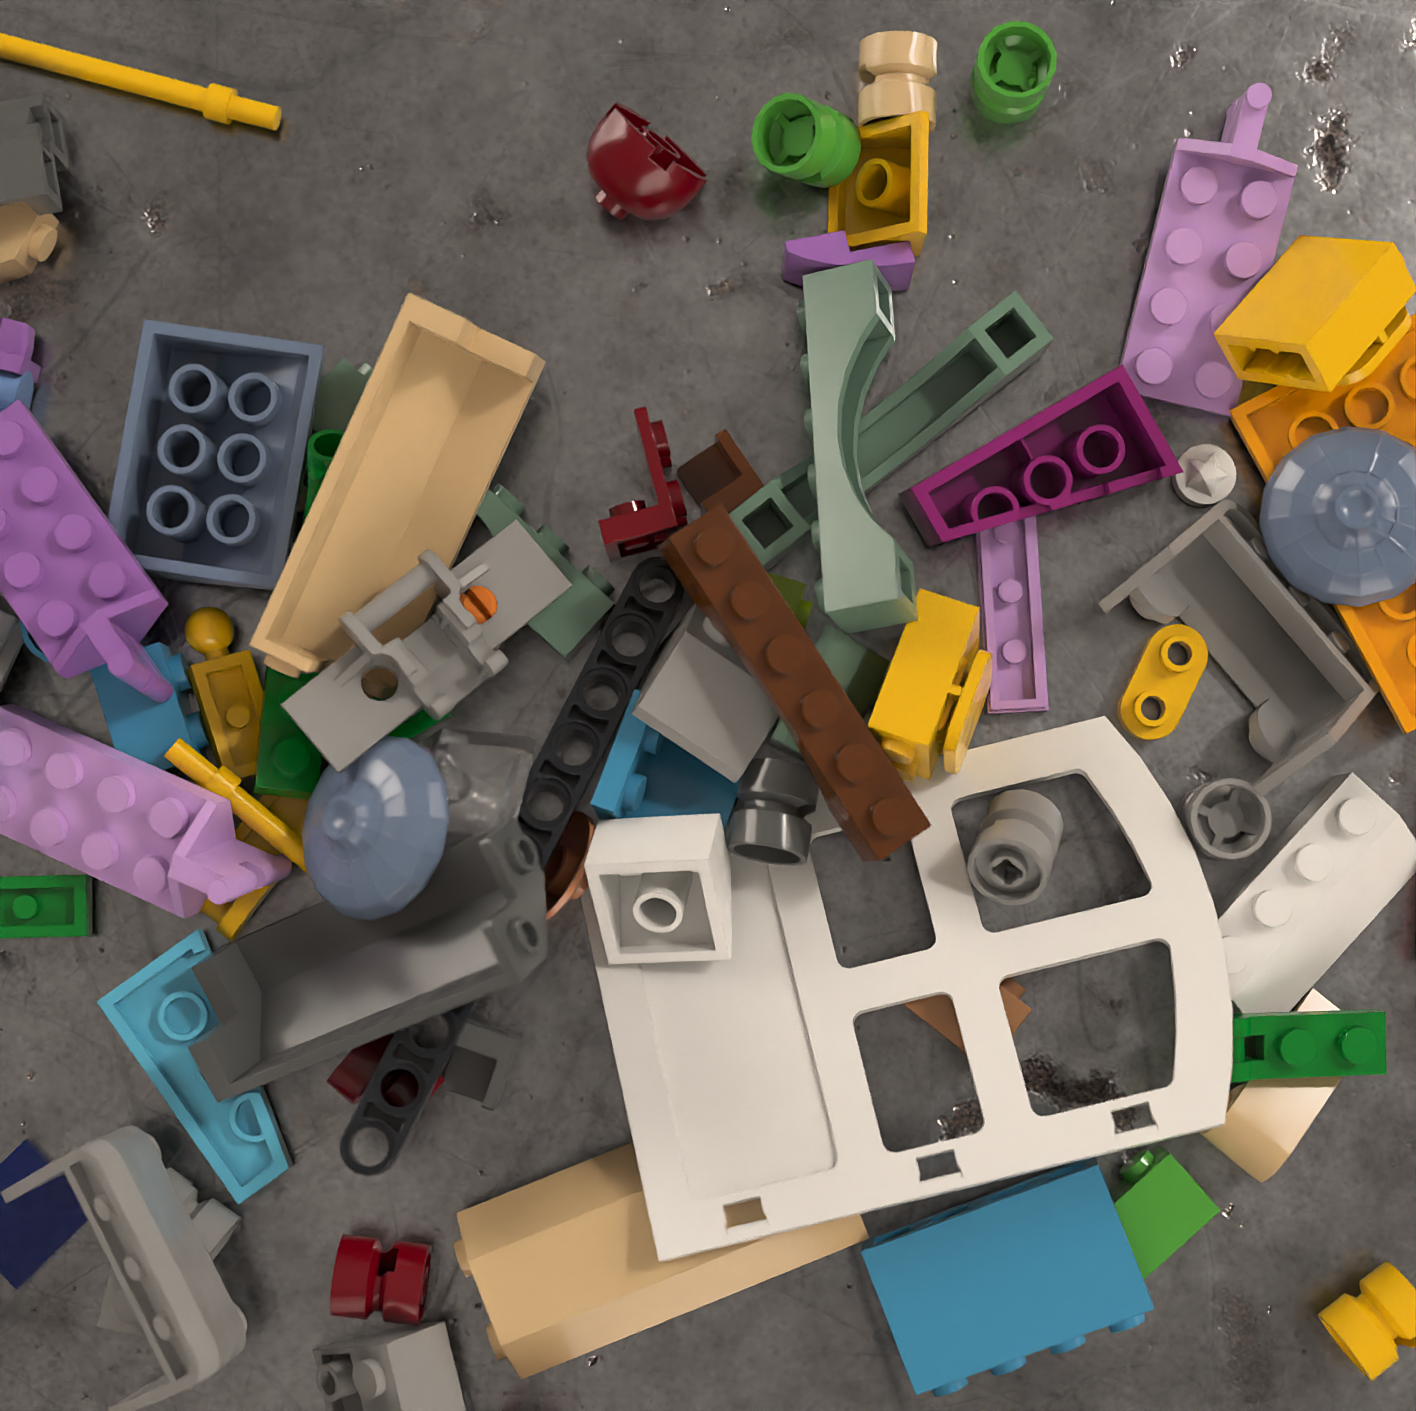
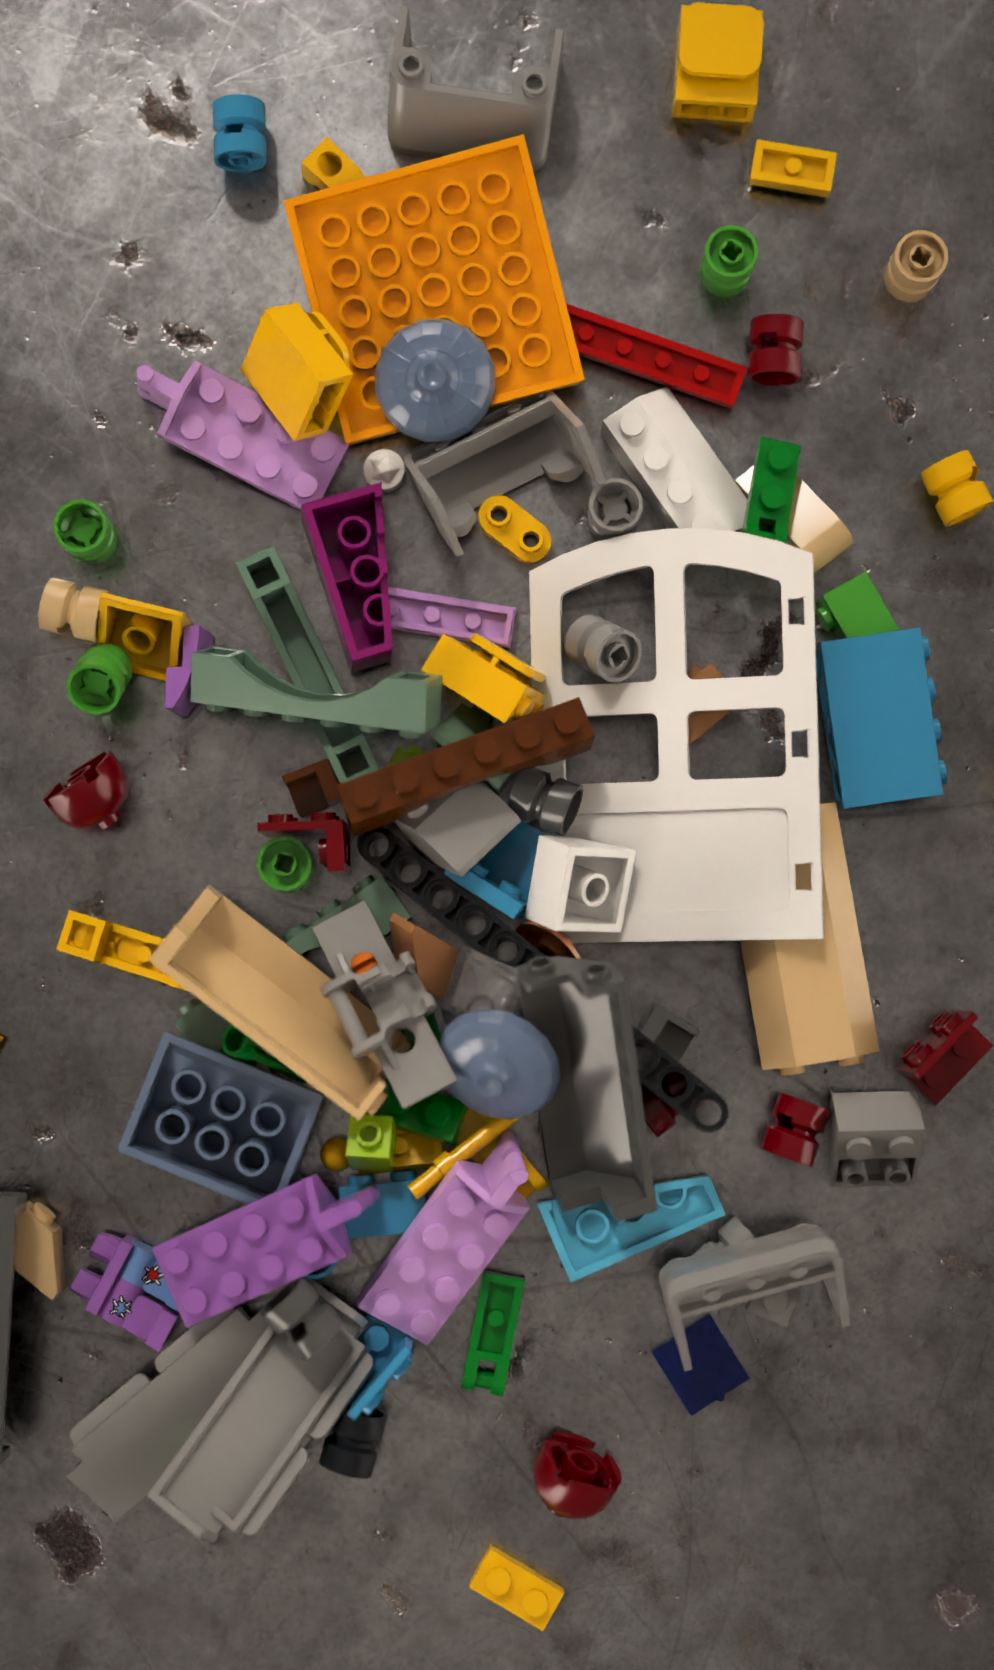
camera: 80 degrees left, 0 degrees up
none -> yellow slope [56,910,189,992]
none -> bright green wheel [257,836,317,894]
none -> lime brick [346,1115,397,1172]
none -> medium nougat slope [389,913,473,1003]

